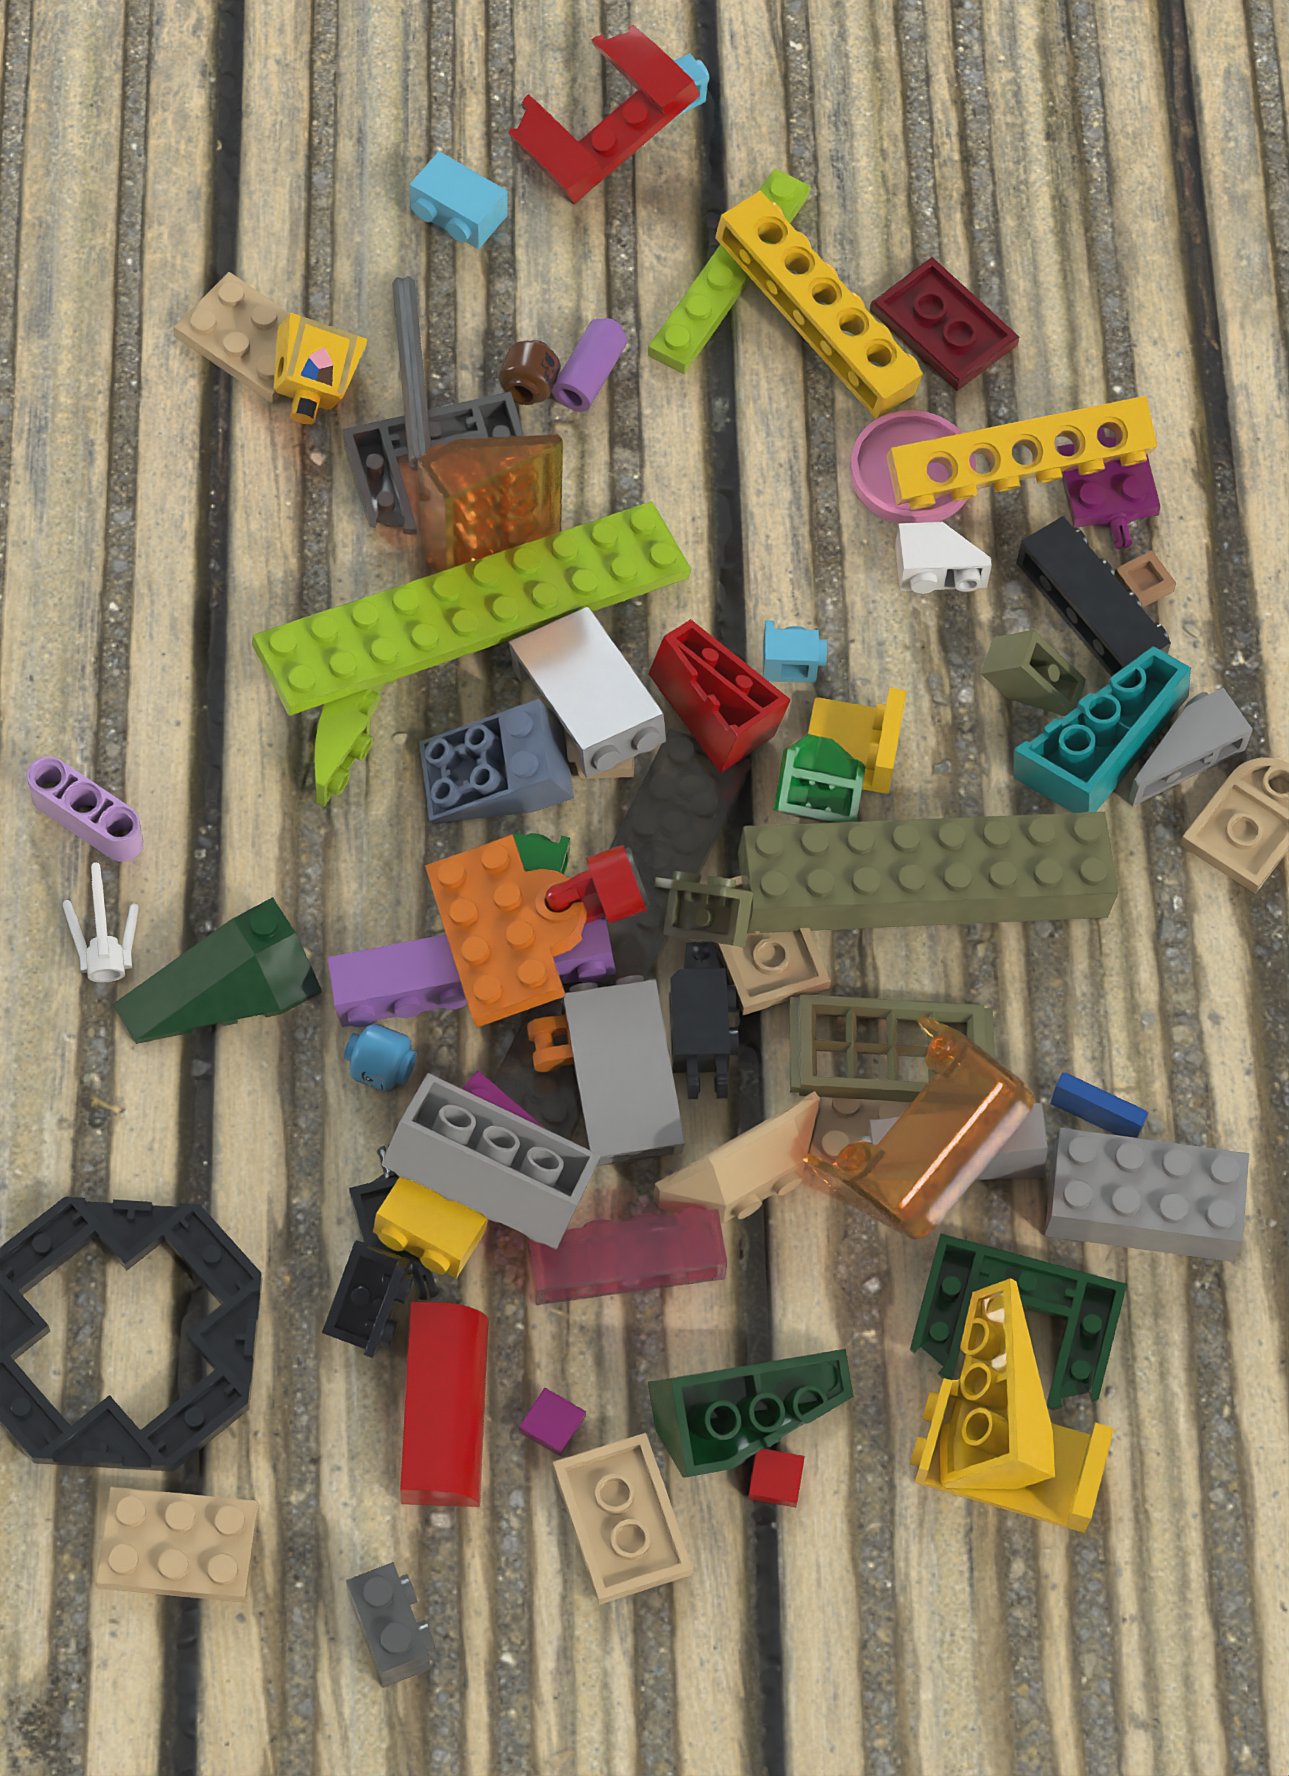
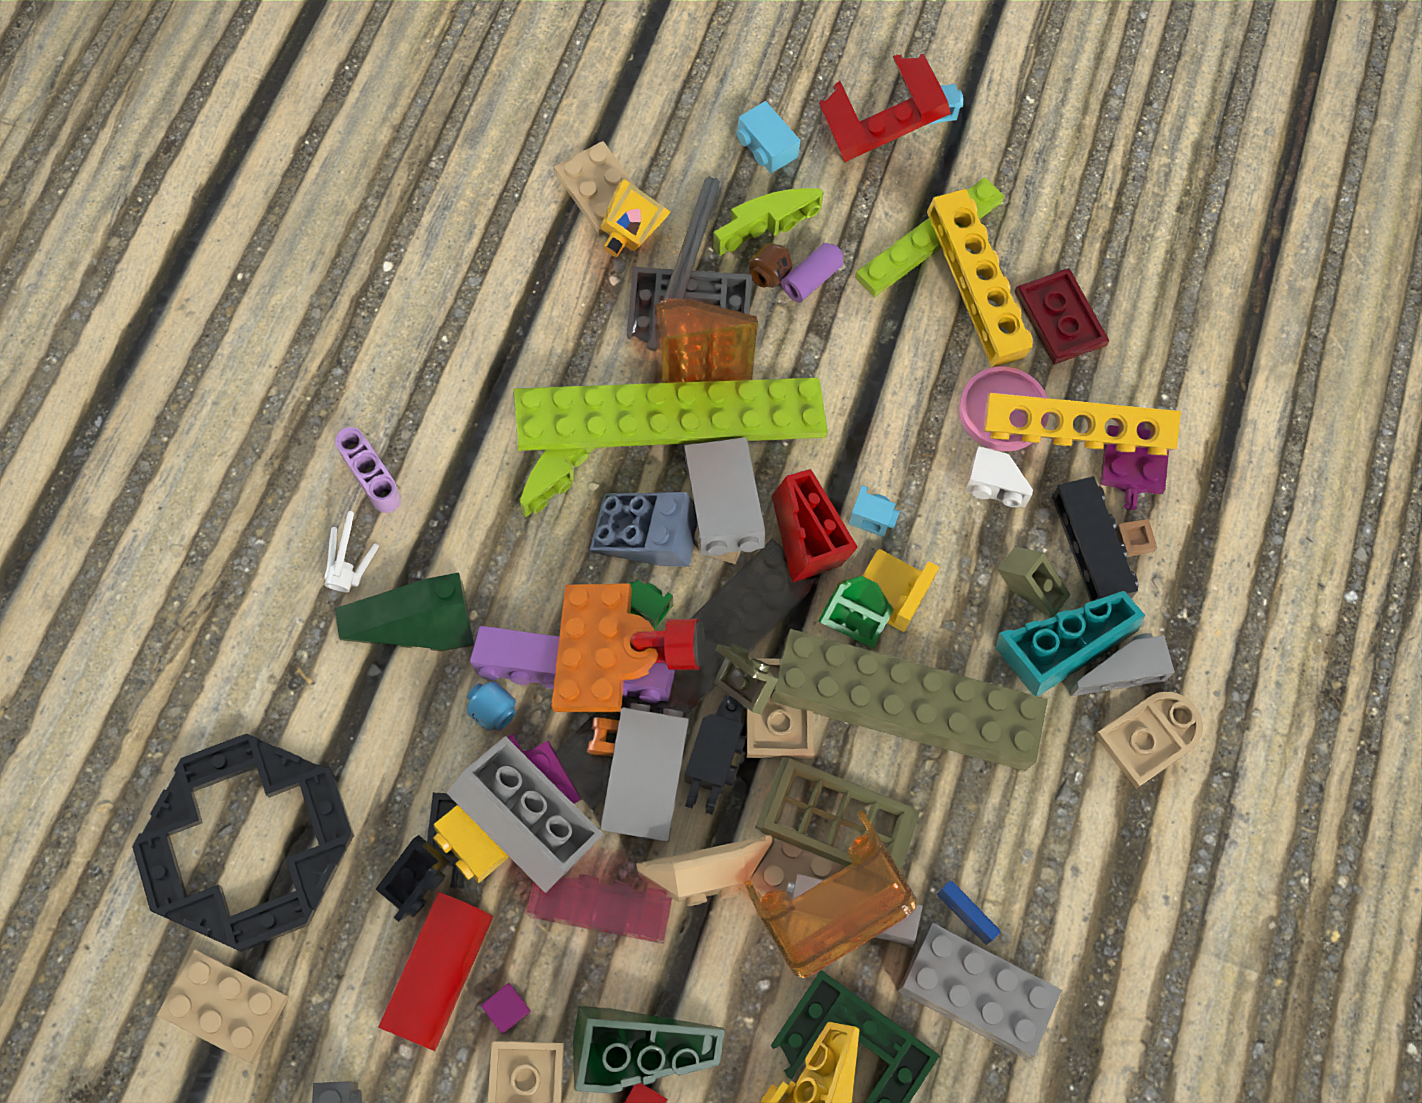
camera: 20 degrees right, 5 degrees up
none -> lime slope [713,188,824,256]

